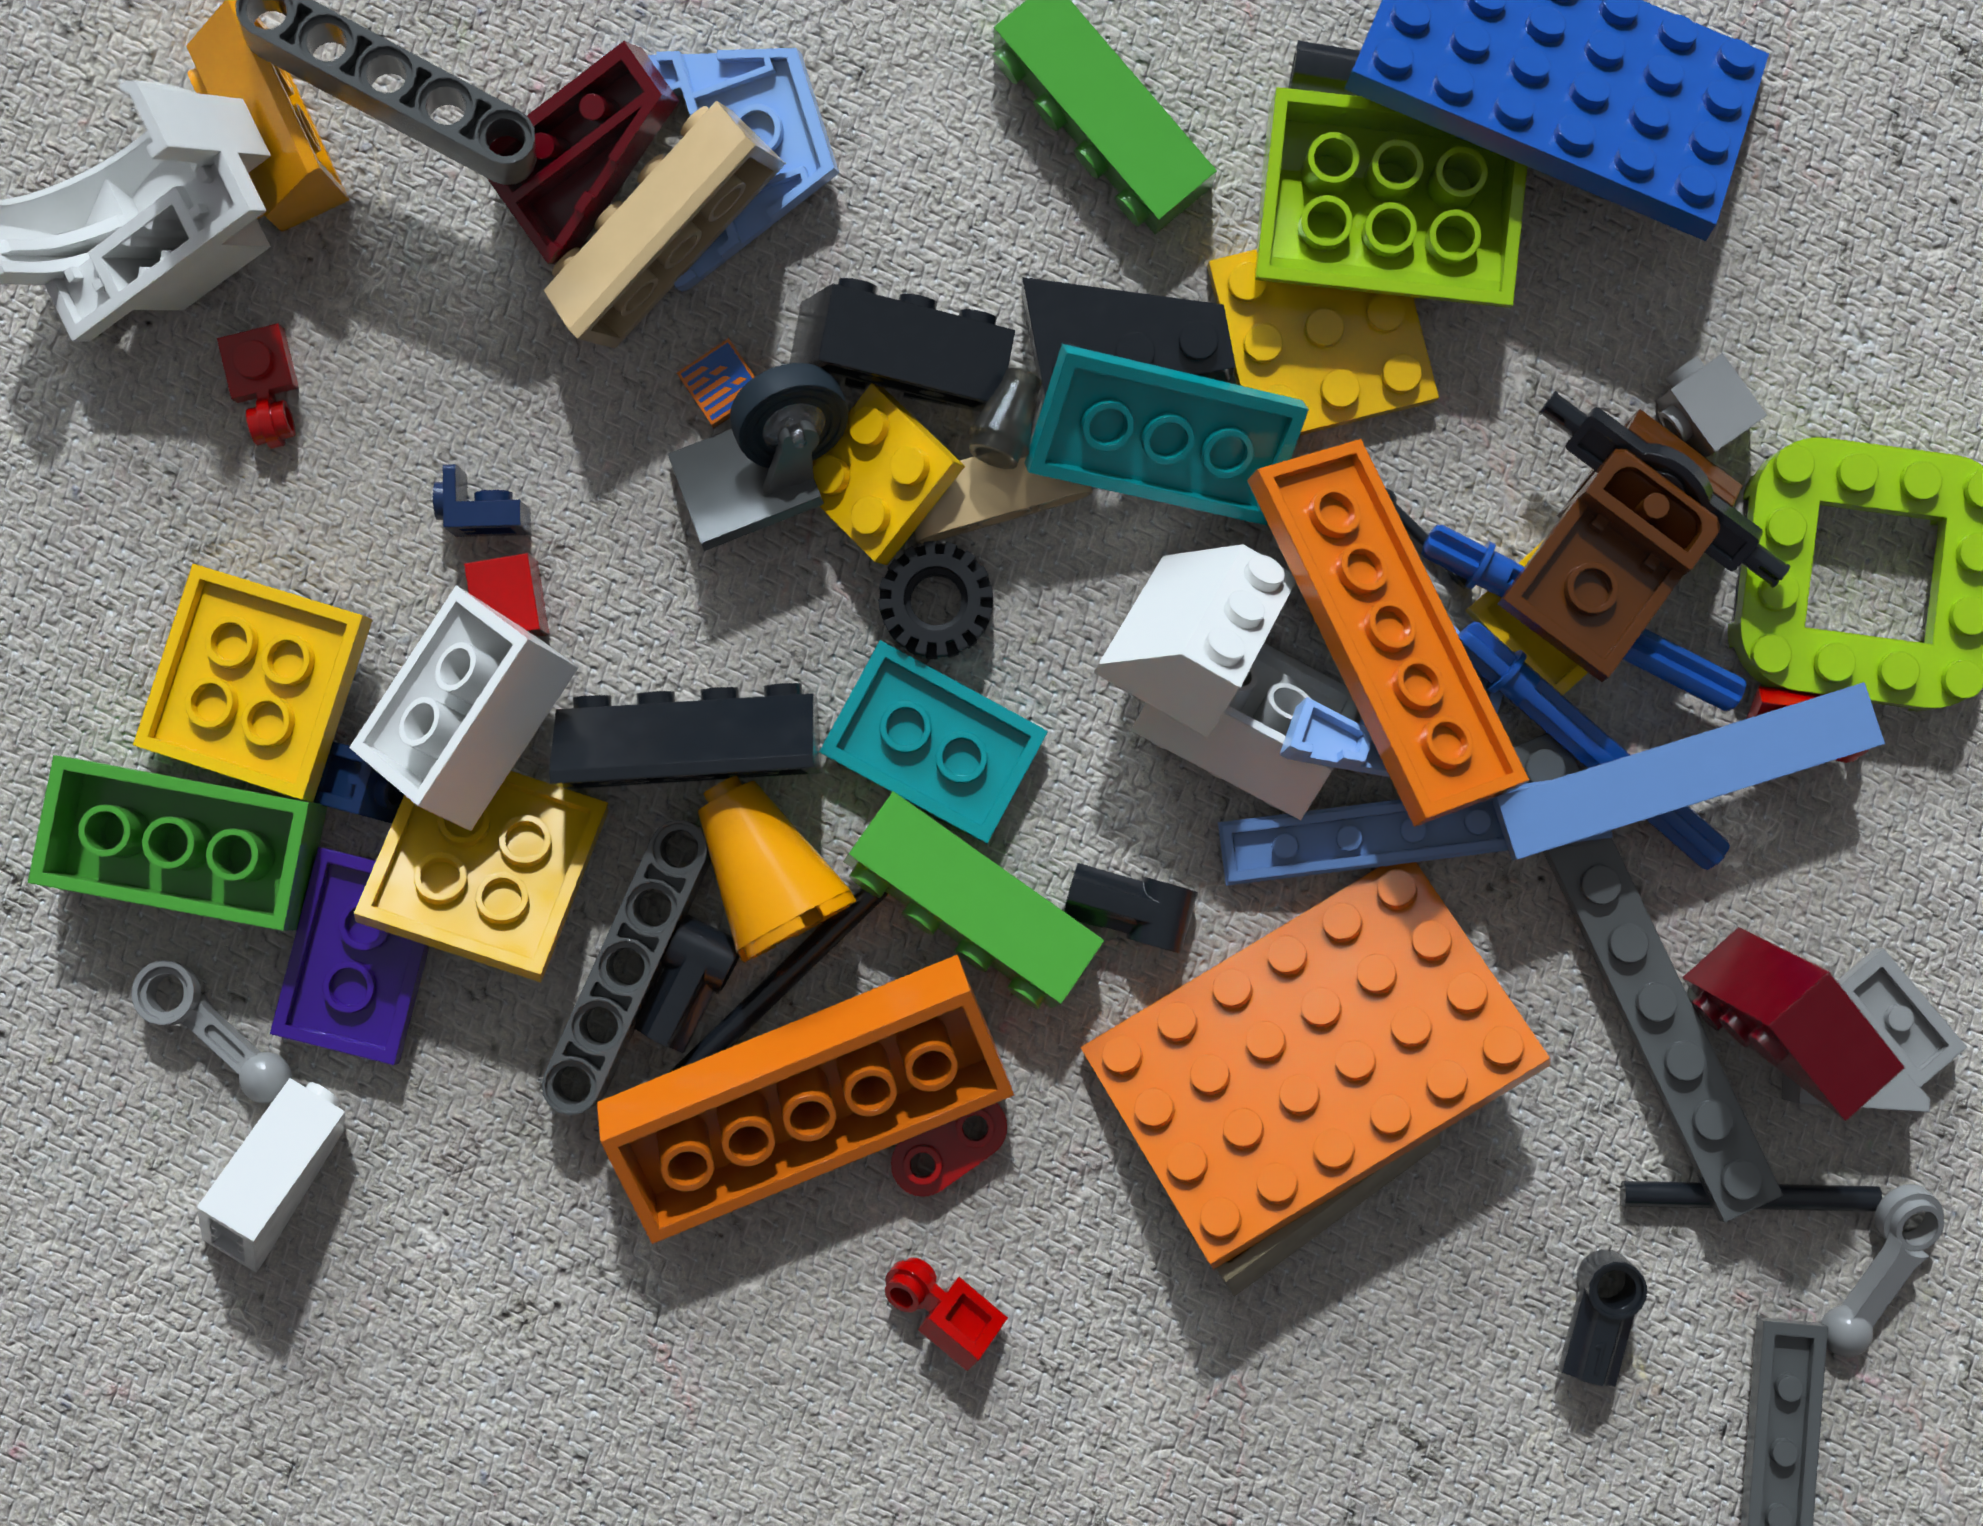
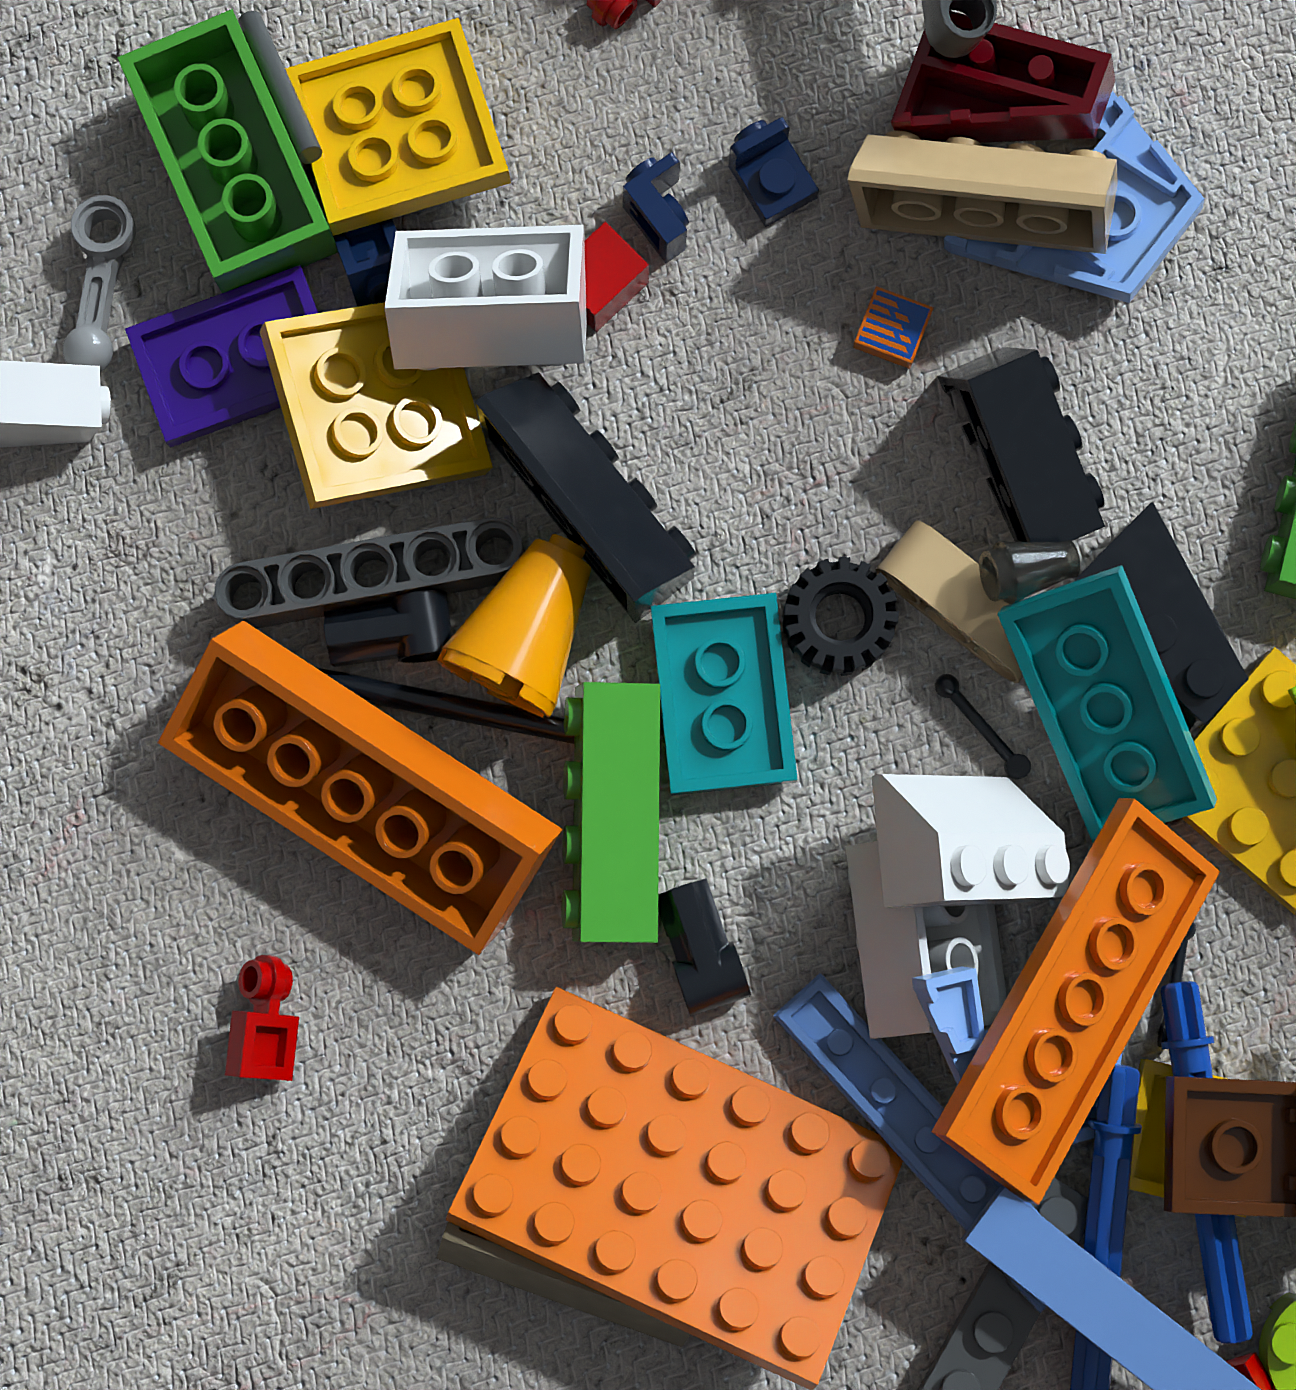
camera: 55 degrees right, 5 degrees down
plate [668,363,848,551] -> none
yellow plate [812,383,965,565] -> none
red plate [891,1102,1007,1197] -> none
none -> dark grey bar [238,11,323,164]
none -> dark blue bracket [728,117,819,227]
none -> black hinge [935,674,1031,780]

